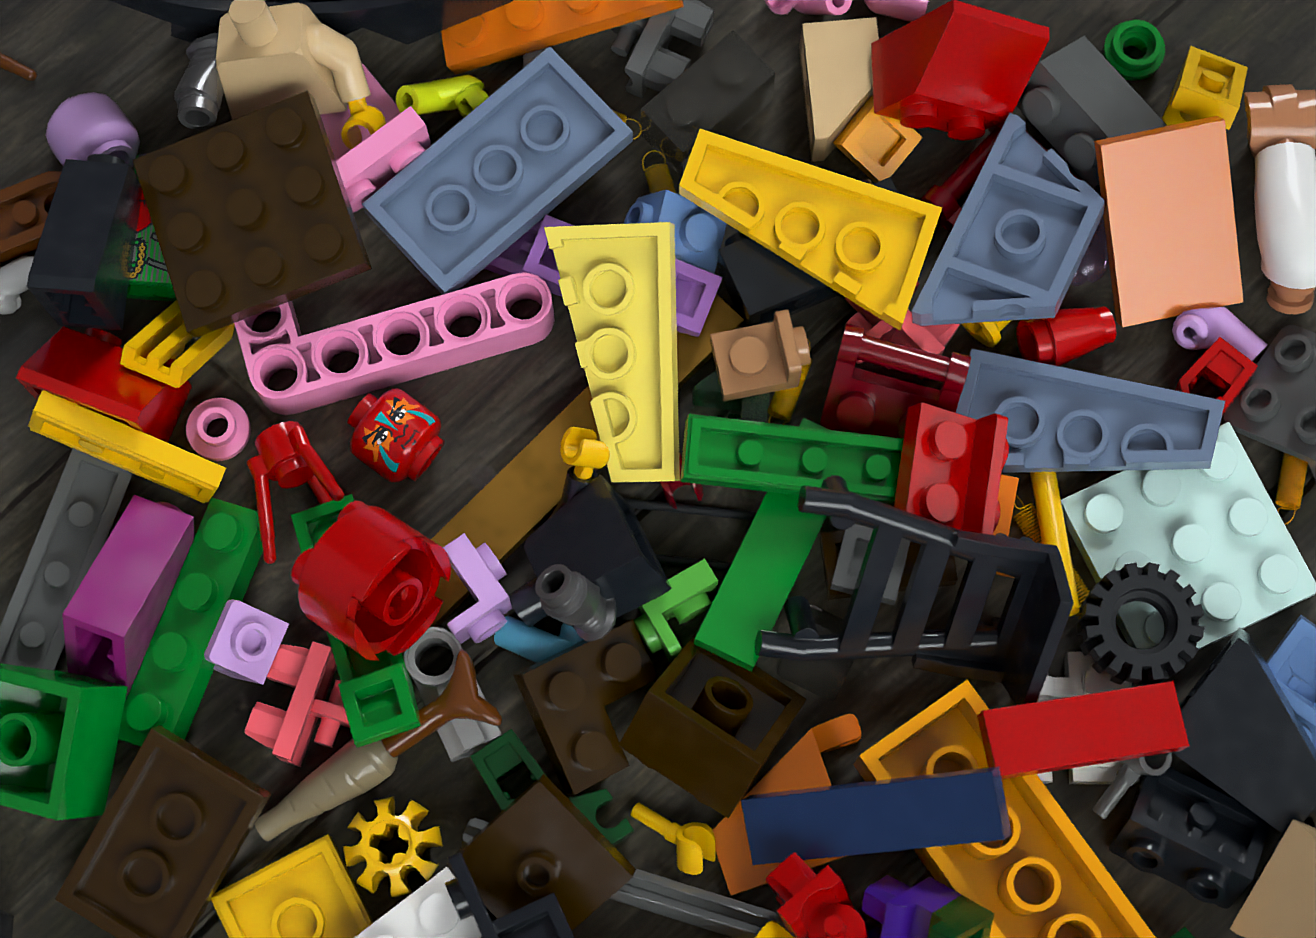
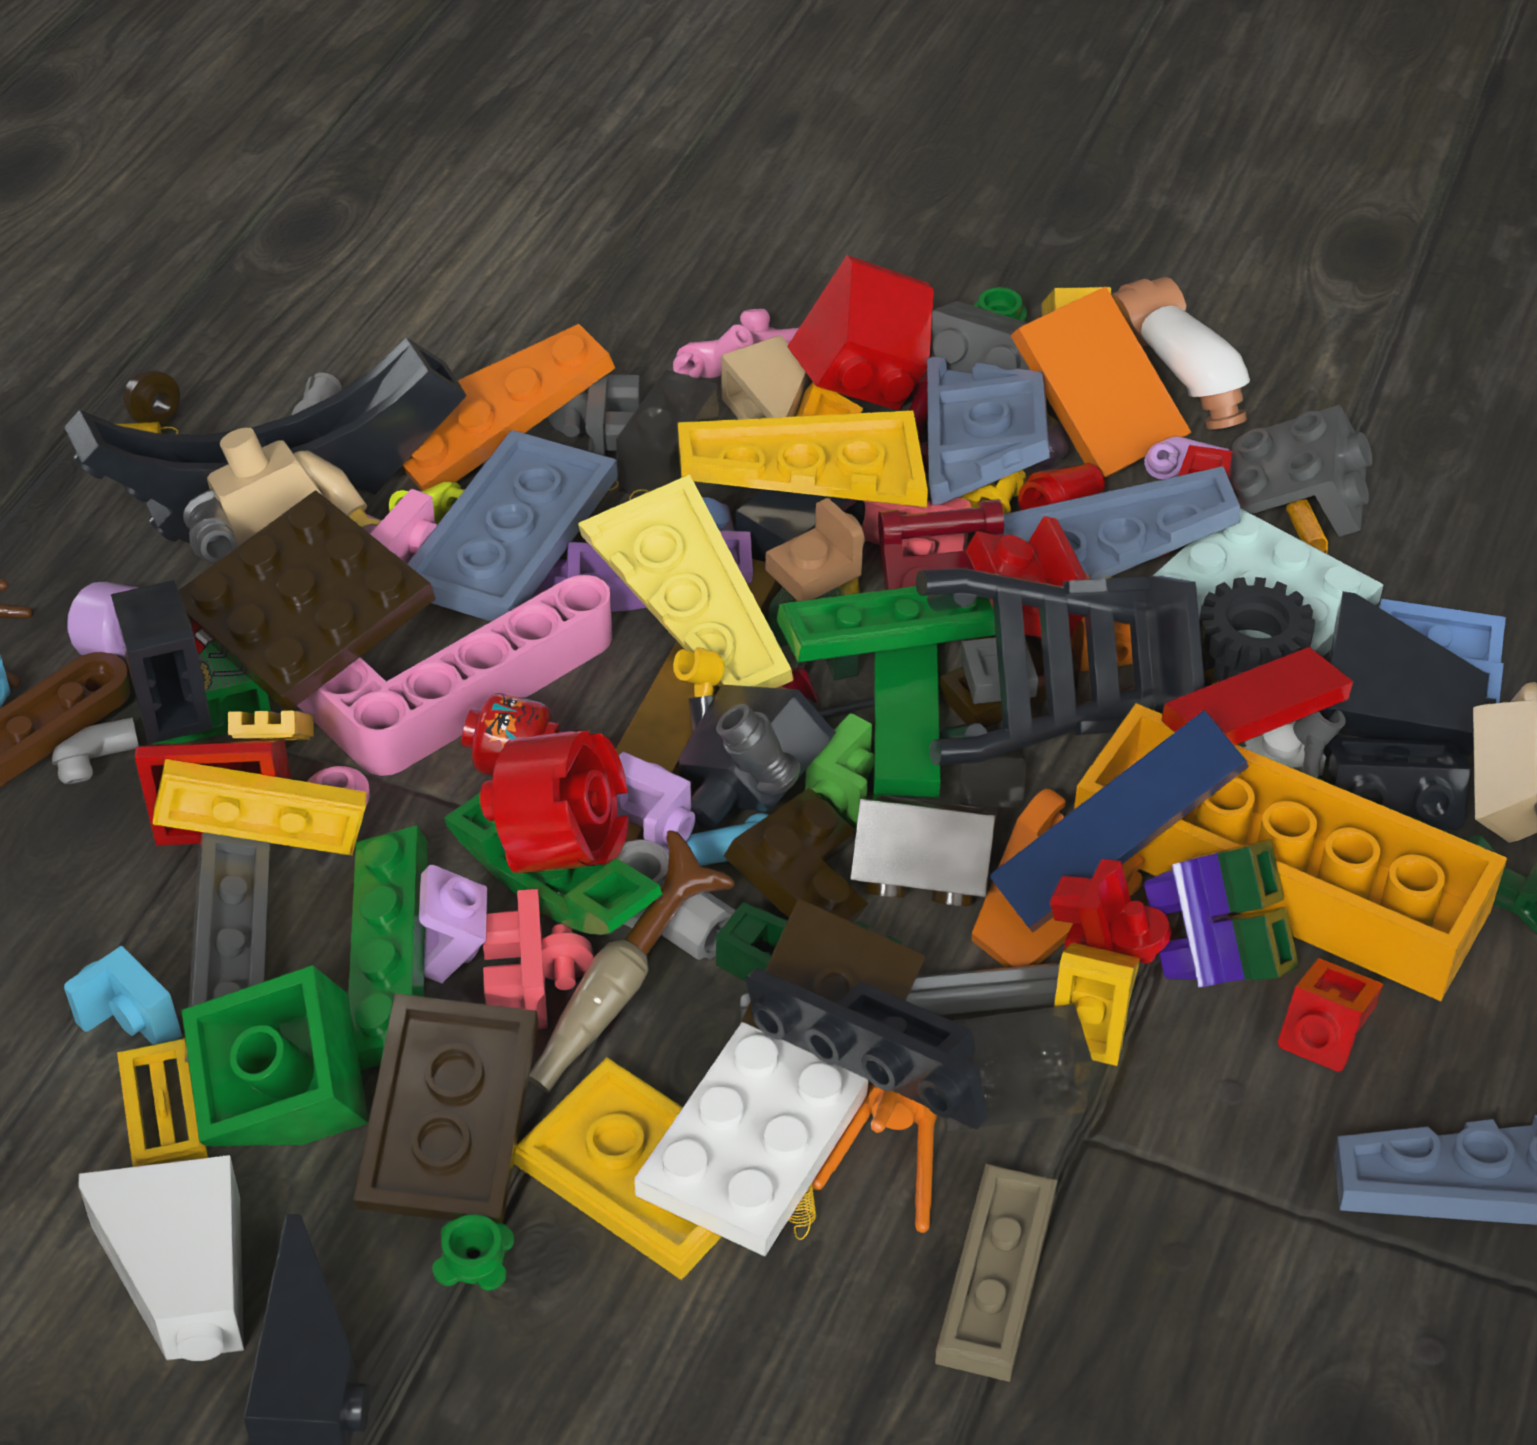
camera: 25 degrees left, 30 degrees down
magenta slope [62,495,194,701] -> none
red plant [247,421,344,564] -> none
yellow piece [343,796,443,897] -> none
yellow hand [631,802,715,875] -> none

